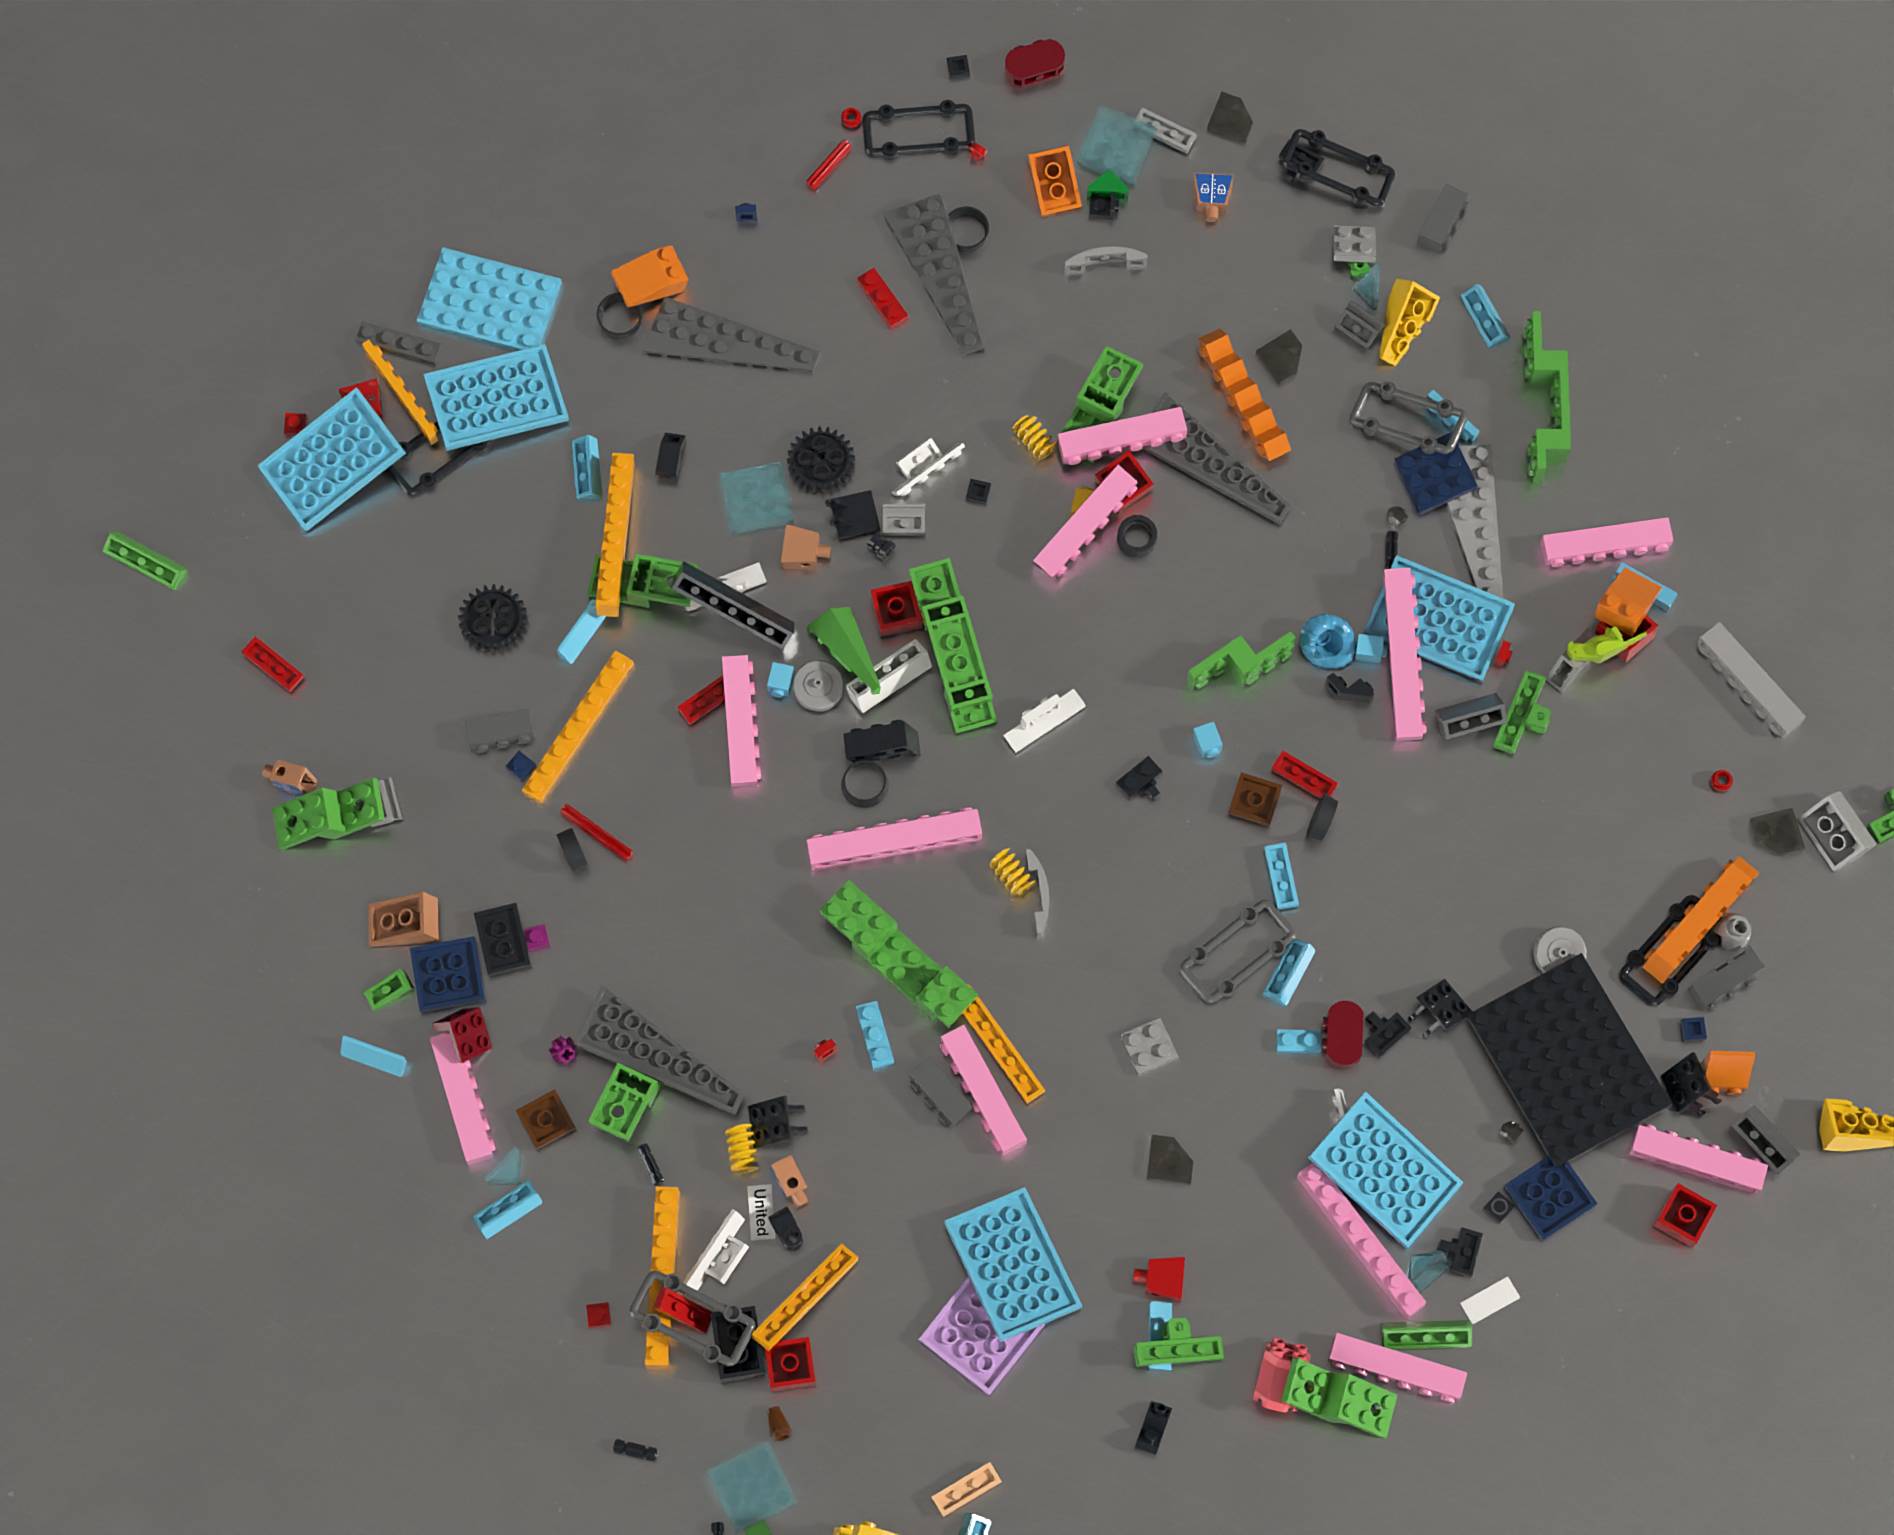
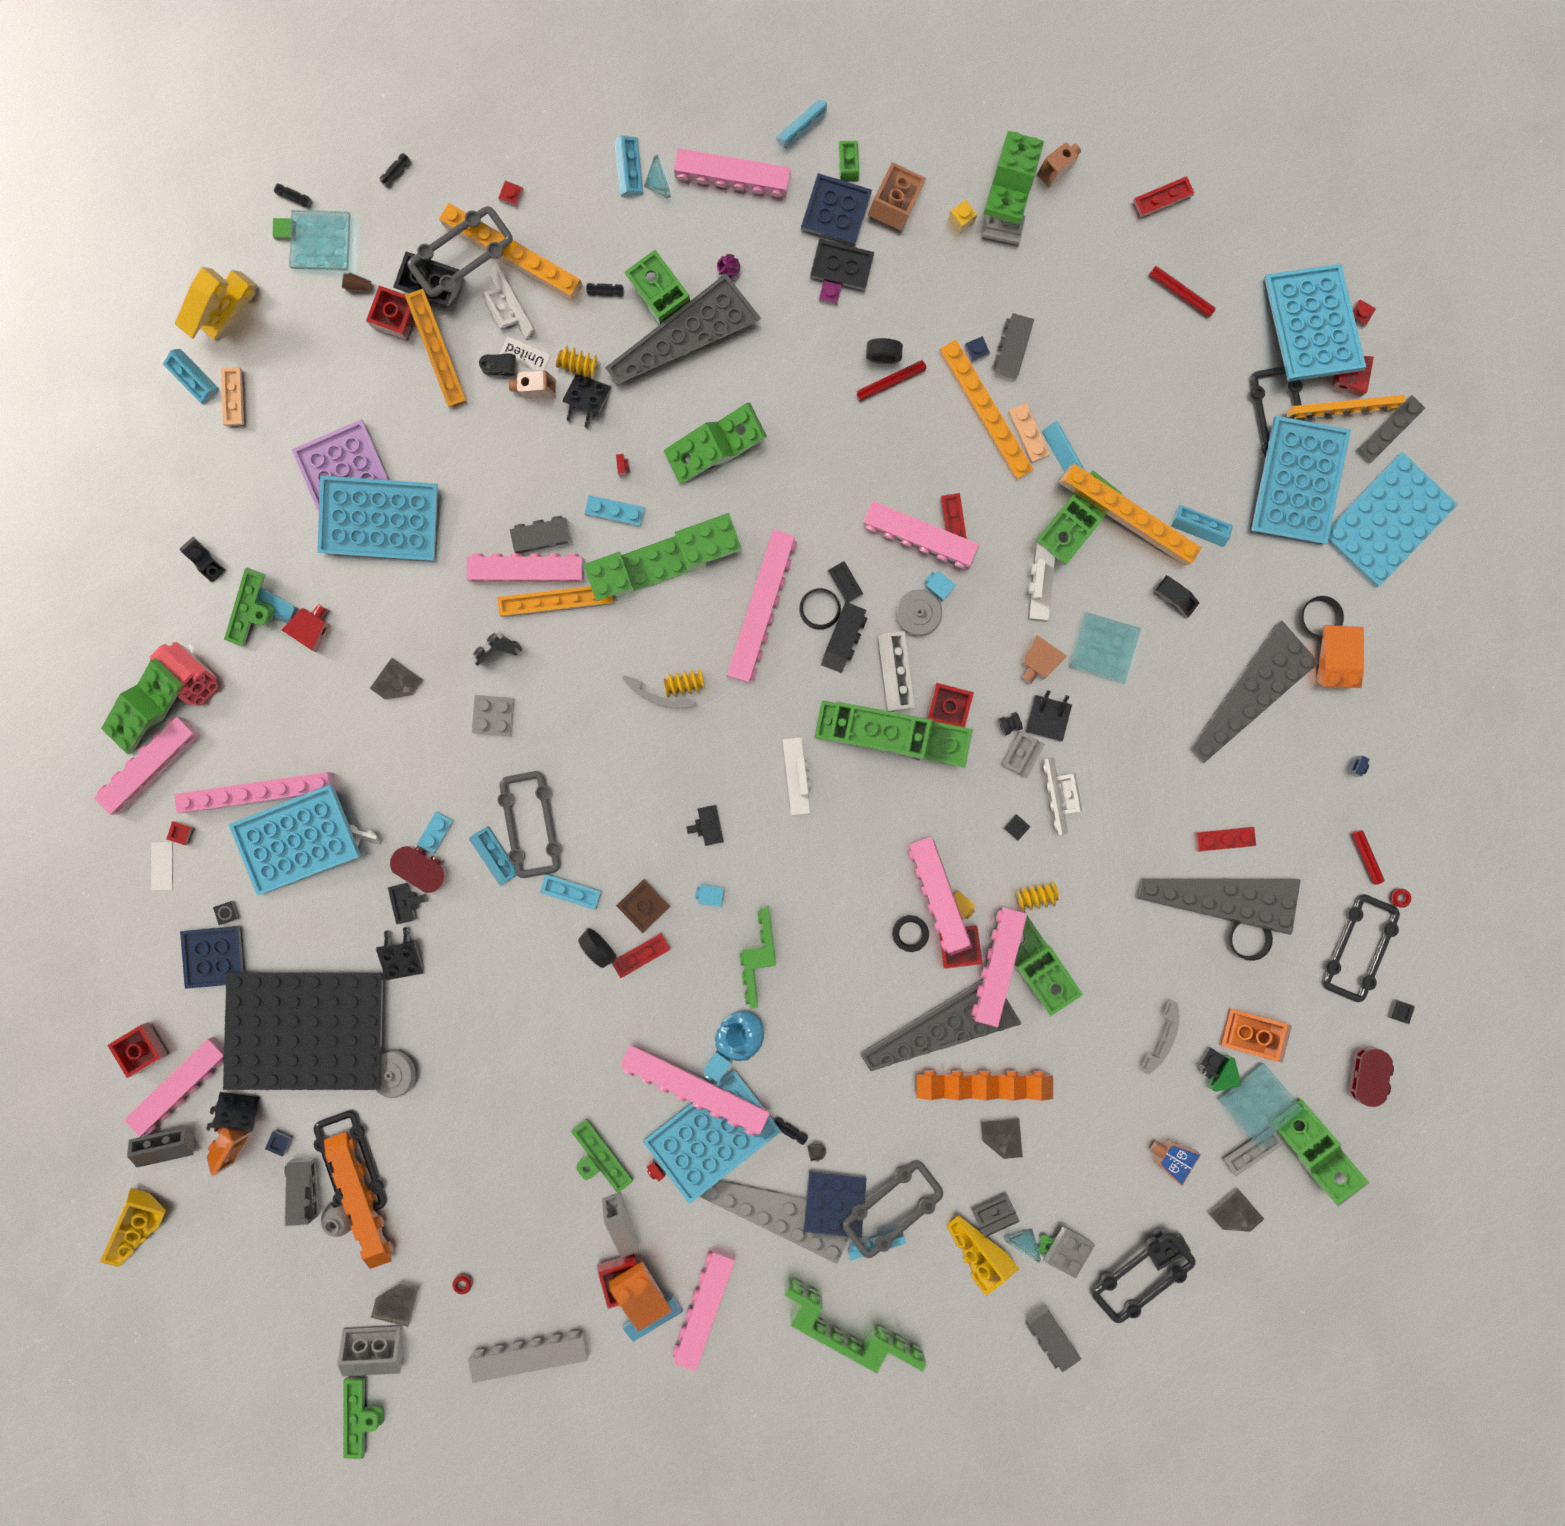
camera: 120 degrees right, 15 degrees up
bright green slope [102,531,187,590] -> none
dark red bracket [432,1007,492,1063] -> none
black gear [458,584,528,653] -> none
reddish brown plate [516,1089,576,1150] -> none
red plate [653,1287,712,1333] -> none
black brick [671,561,795,650] -> none
black gear [787,426,855,494] -> none
bright green wedge [807,607,881,695] -> none
red plate [968,142,987,160] -> none
black slope [1325,672,1374,703] -> none
bright green slope [1381,1320,1472,1350] -> none
clear light blue slope [1407,1250,1451,1294] -> none
dark grey brick [1435,693,1507,740] -> none
black hinge [1437,1227,1483,1277] -> none
medium azure slope [1460,284,1511,348] -> none
clear smoke plate [1501,1121,1524,1144] -> none
lime animal [1567,626,1647,663] -> none
none -> red plate [166,821,193,845]
none -> black plate [472,632,522,666]
none -> bright green bracket [664,403,767,484]
none -> black plate [828,561,863,603]
none -> yellow brick [948,199,977,233]
none -> light nougat plate [1008,402,1050,463]
none -> red axle [1150,266,1216,317]
none -> bright green bracket [1271,1099,1369,1206]

